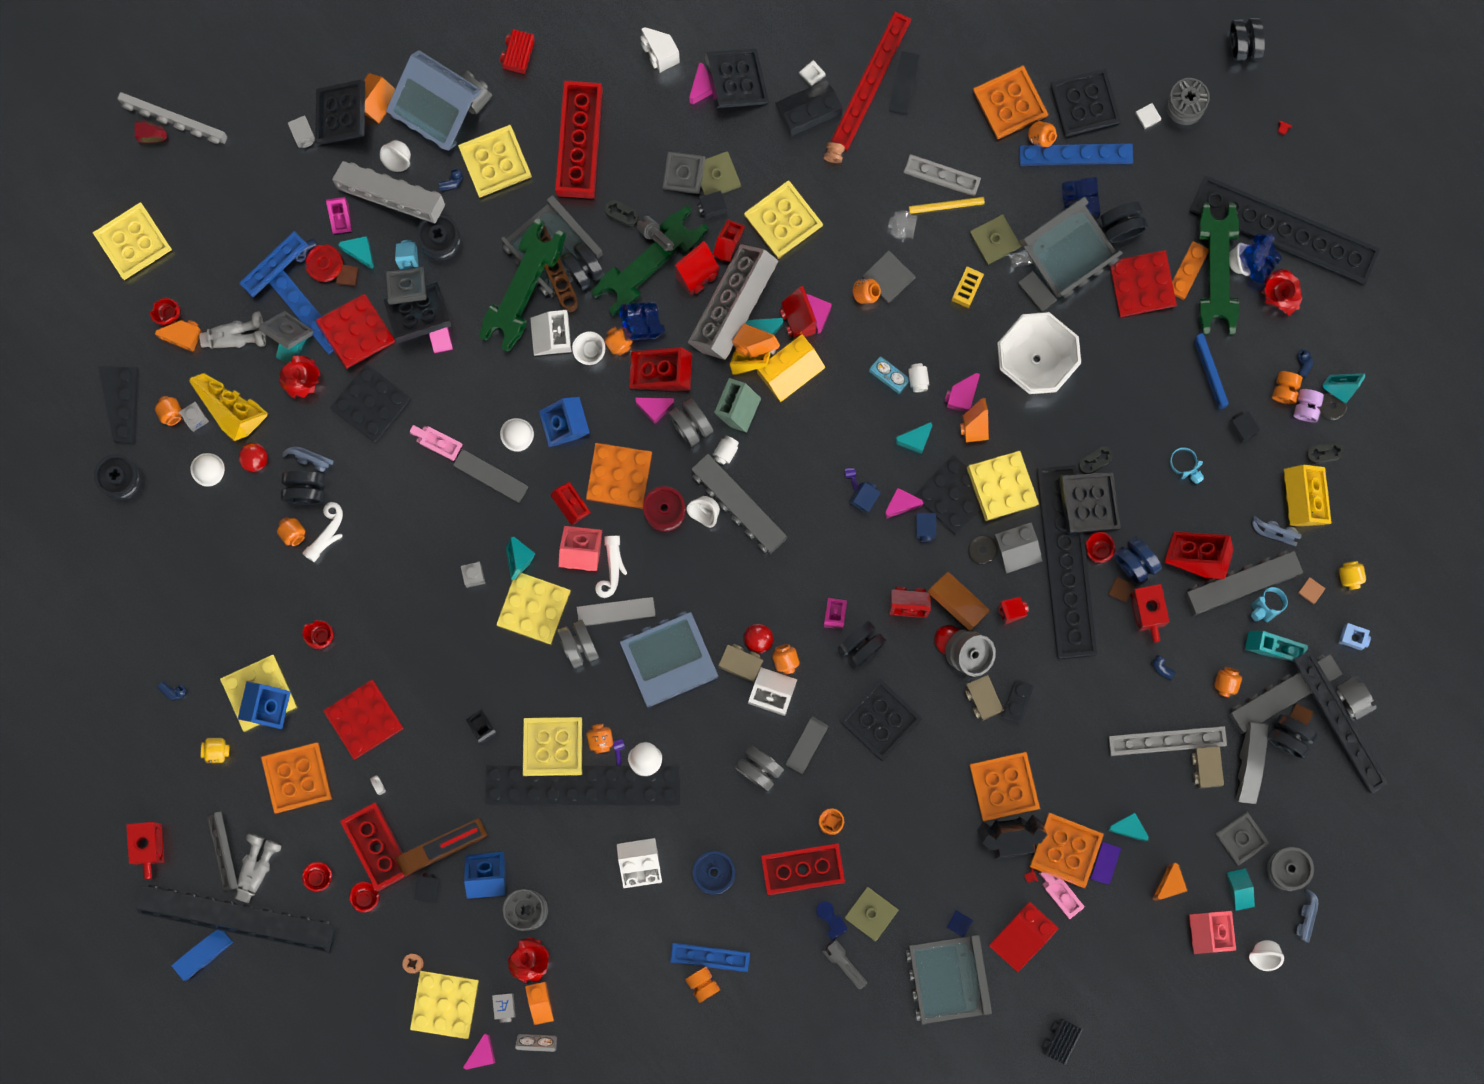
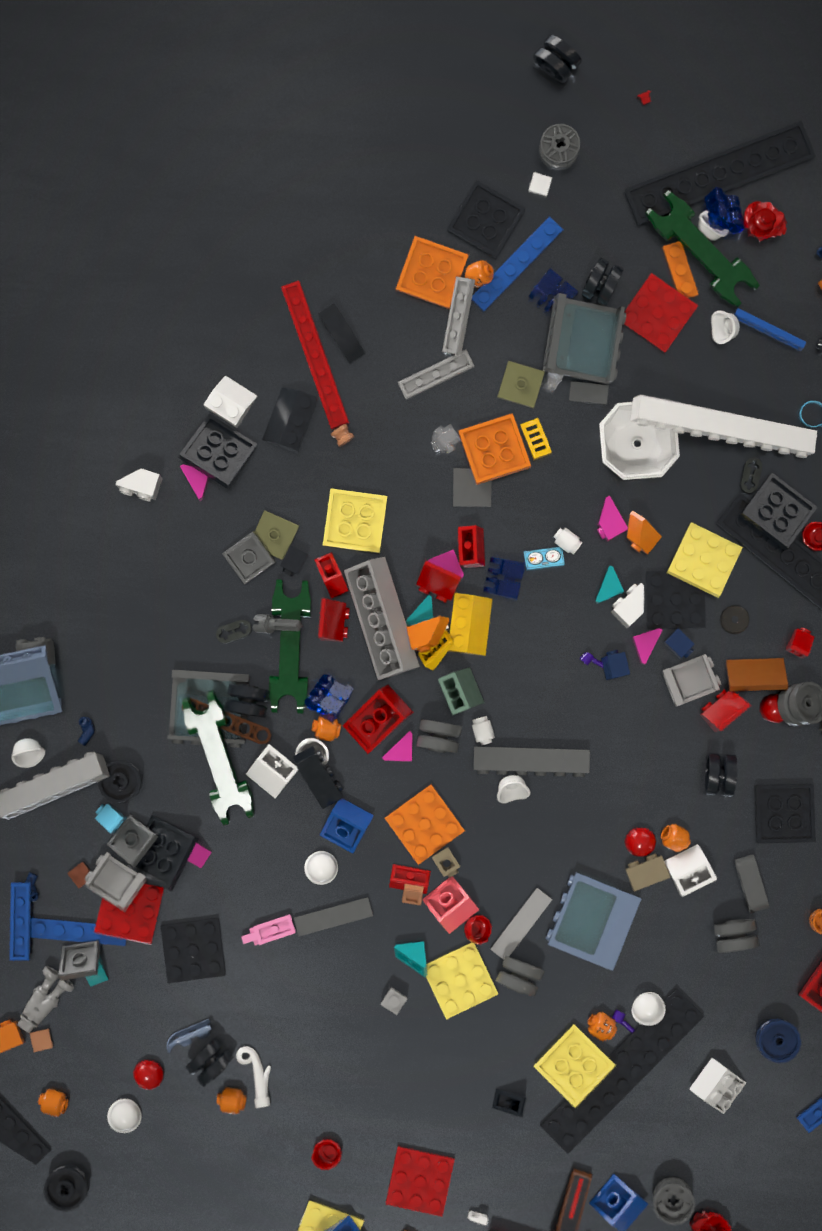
camera: 45 degrees left, 5 degrees up
light grey brick [179,402,209,432] -> none
yellow wedge [189,373,268,441] -> none
red hair [279,355,320,399] -> none
red tile [305,244,343,282] -> none
dark pink slope [326,197,352,234] -> none
teal slope [339,236,374,269] -> none
light yellow plate [458,125,532,198] -> none
red brick [500,29,535,74] -> none
red brick [555,81,603,199] -> none
white plant [595,536,627,598] -> none
dark red wheel [643,486,686,532] -> none
white tile [799,60,826,86] -> none
dark pink slope [824,598,847,630] -> none
orange head [852,279,881,304] -> none
yellow bar [909,197,984,214] -> none
dark grey slope [993,522,1042,574] -> none
none -> nougat tile [29,1028,53,1052]
none -> light grey panel [85,852,147,912]
none -> white slope [204,376,258,428]
none -> black brick [293,746,343,809]
none -> nougat tile [402,884,424,905]
none -> dark tan brick [432,847,460,878]
none -> light grey tile [442,276,475,355]
none -> orange plate [458,413,531,485]
none -> red brick [458,525,485,568]
none -> red hair [464,915,492,945]
none -> clear blue legs [483,557,525,601]
none -> white slope [611,583,644,628]
none -> white brick [630,395,817,458]
none -> light grey panel [661,654,721,707]
none -> white helmet [711,311,740,344]

